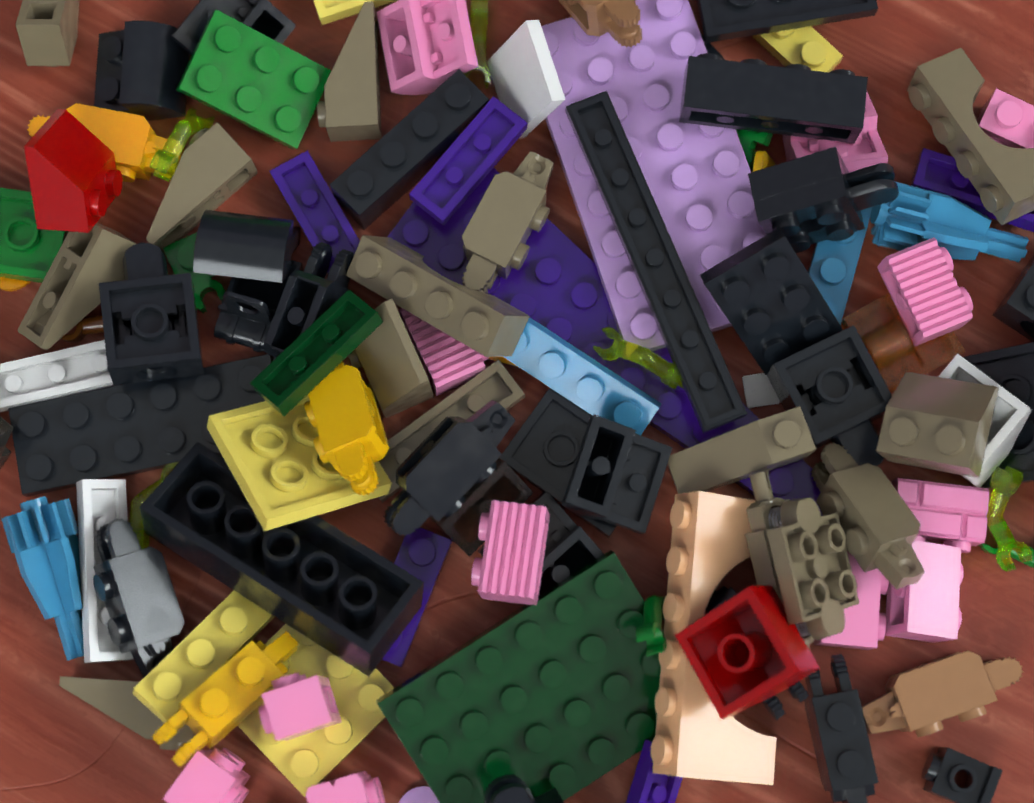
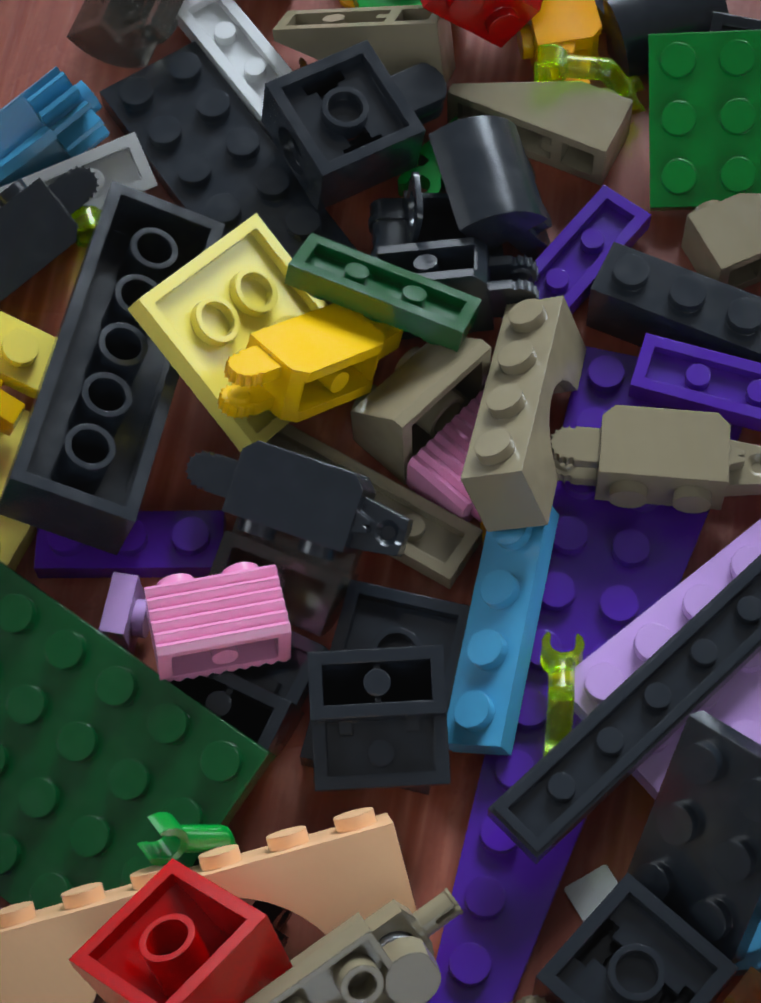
camera: 70 degrees right, 15 degrees down
dark tan slope [667,406,816,494] -> none
none -> lavender plate [98,572,150,655]

